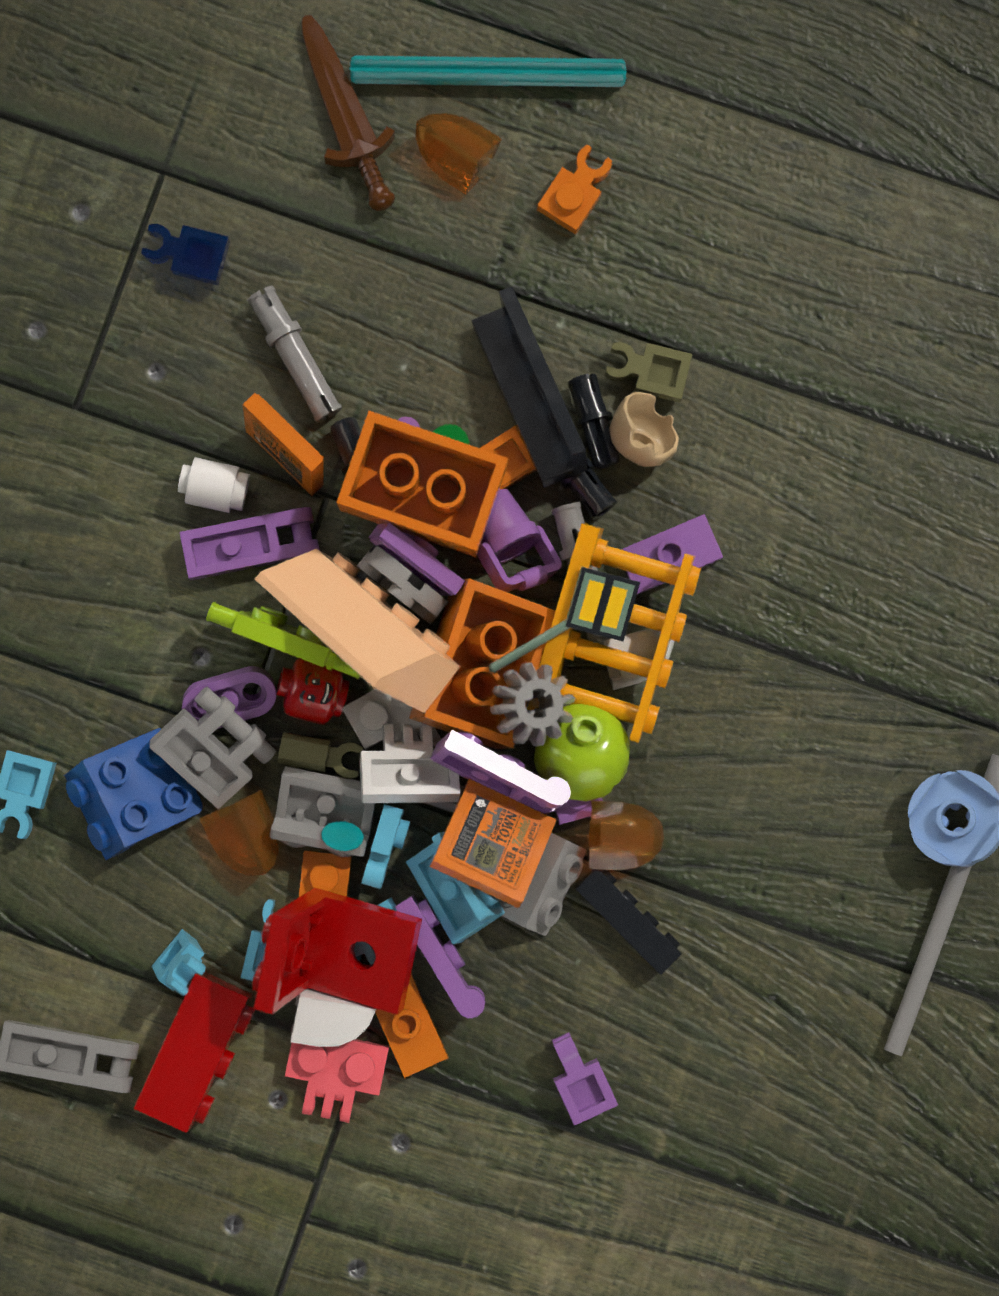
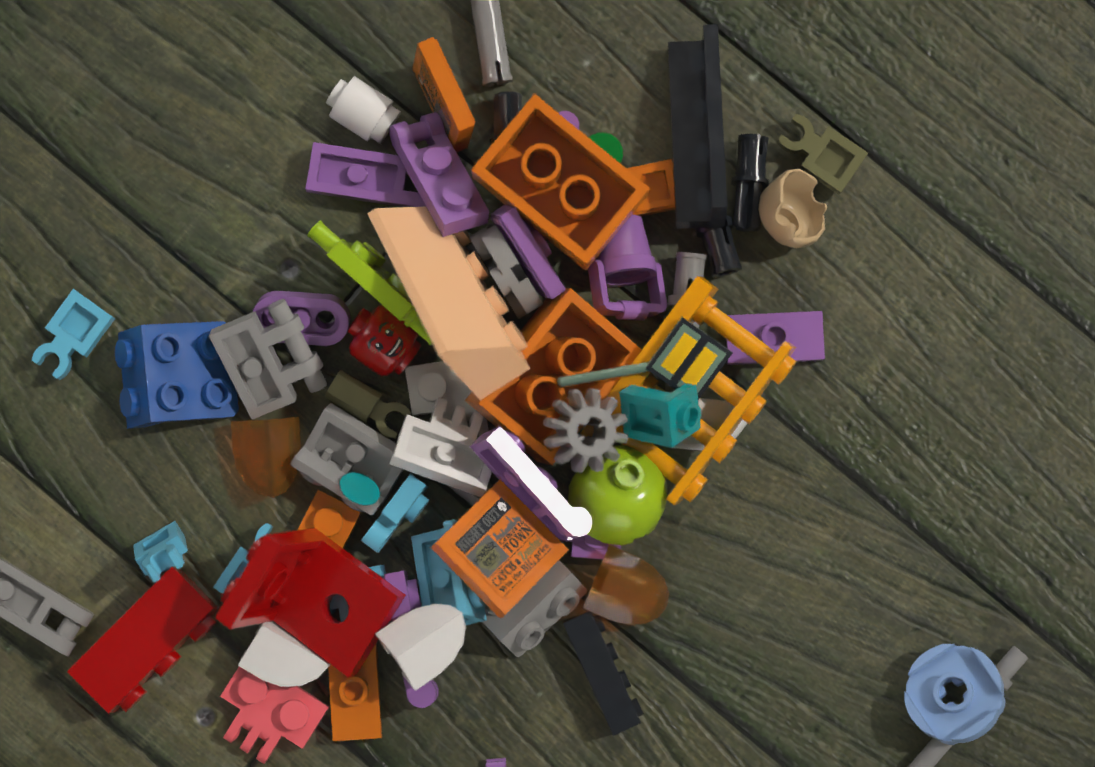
camera: 30 degrees right, 0 degrees up
none -> white brick [375,604,466,691]
none -> medium lavender plate [389,112,489,237]
none -> teal bracket [619,383,701,448]

